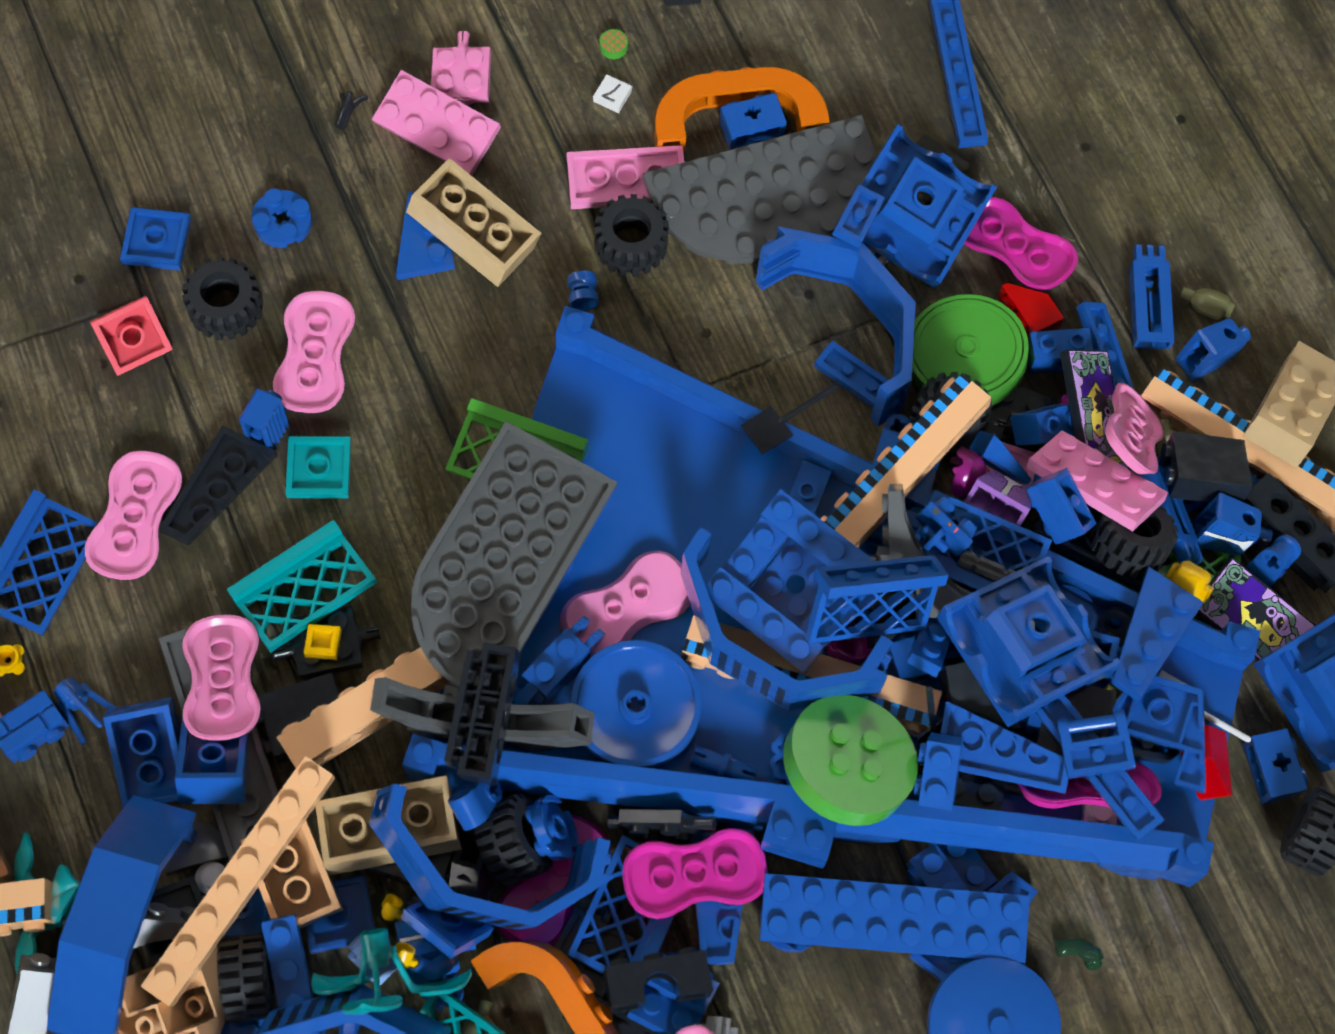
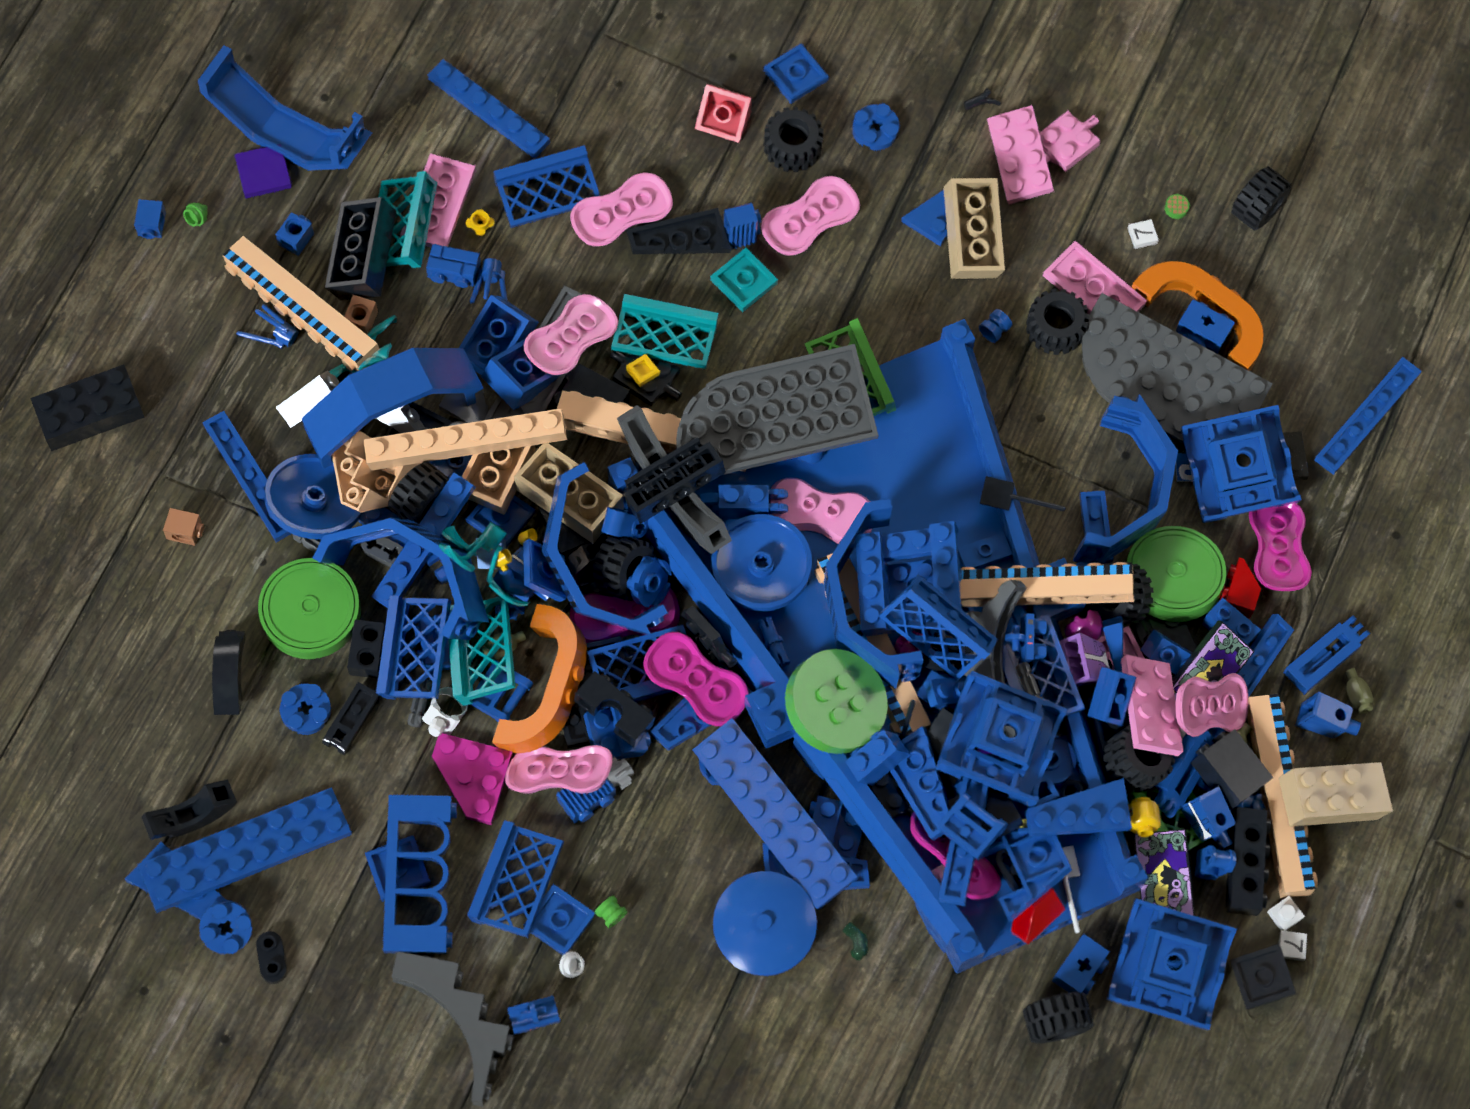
camera: 50 degrees right, 0 degrees up
blue plate [832,184,885,248] -> none

